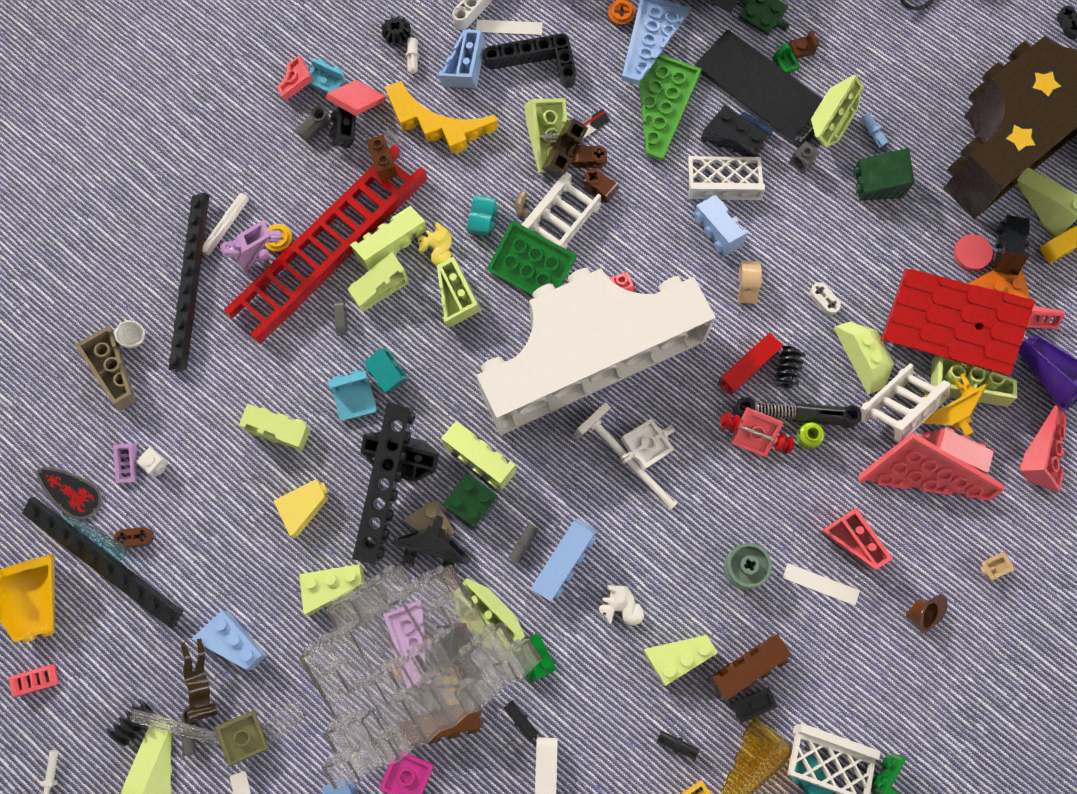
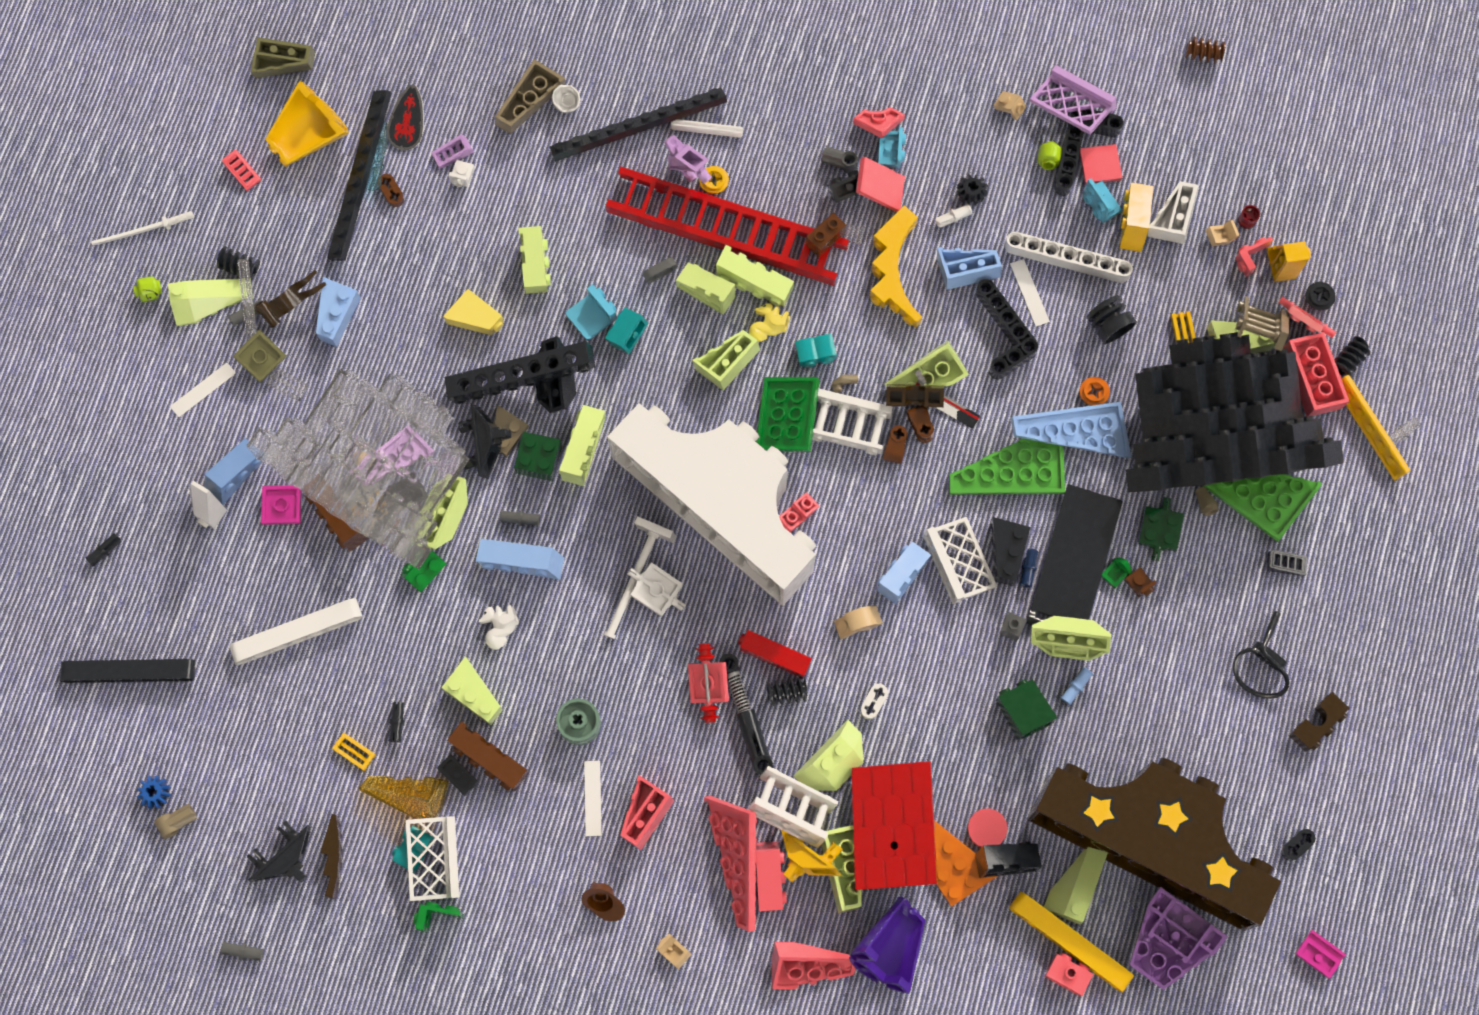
camera: 65 degrees right, 0 degrees up
yellowish green wedge [299,564,366,616] -> none
black pin [503,700,539,742] -> none
lime head [796,422,825,450] -> none
coral slope [1027,306,1065,329] -> none

